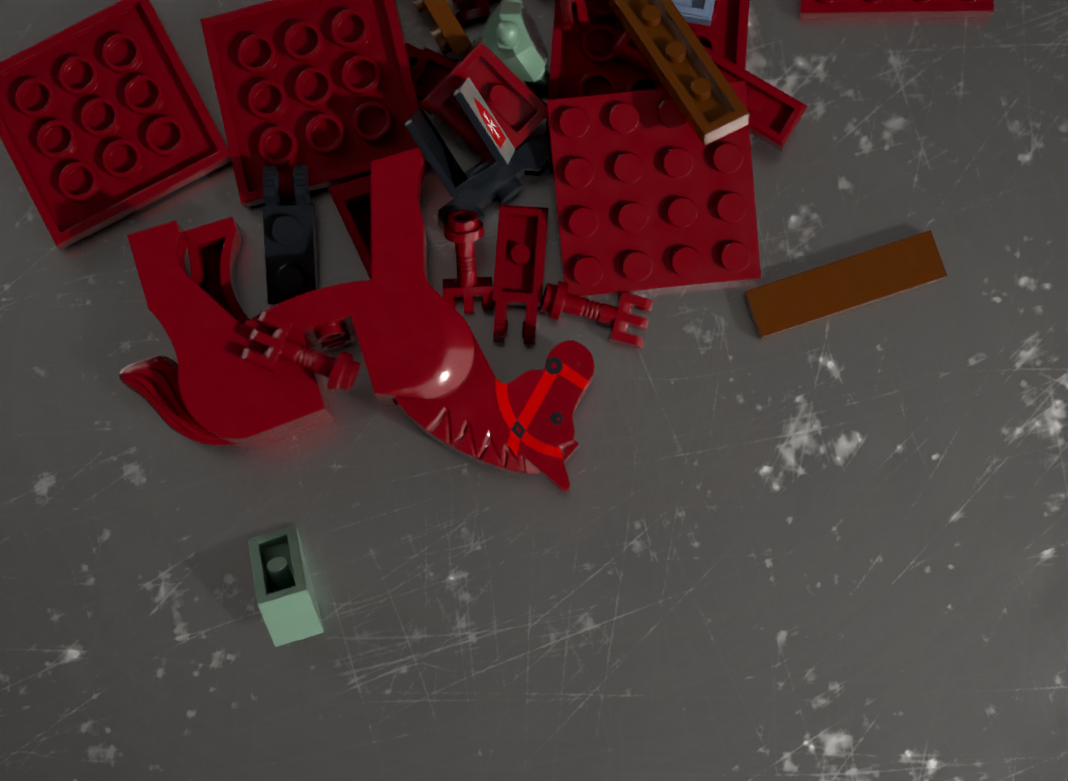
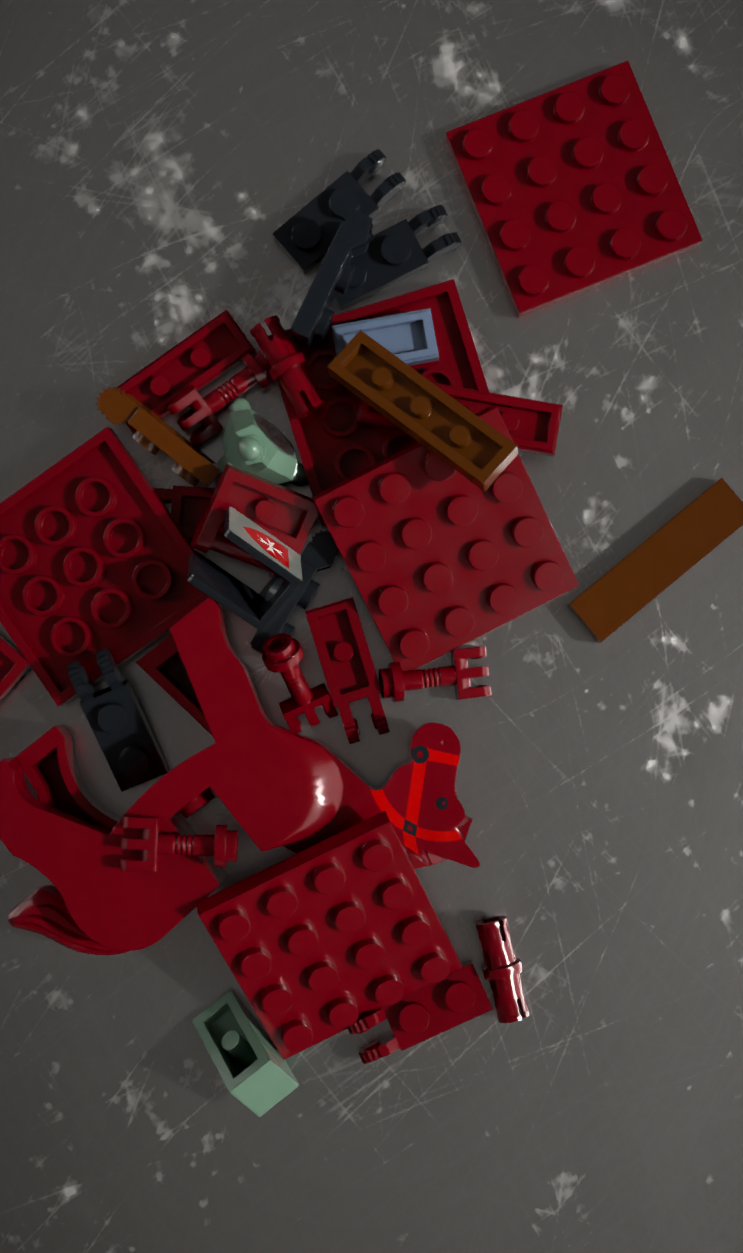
camera: 20 degrees left, 5 degrees up
none -> dark red plate [195,811,463,1060]
none -> dark red hinge [348,961,493,1064]
none -> dark red pin [475,915,530,1023]

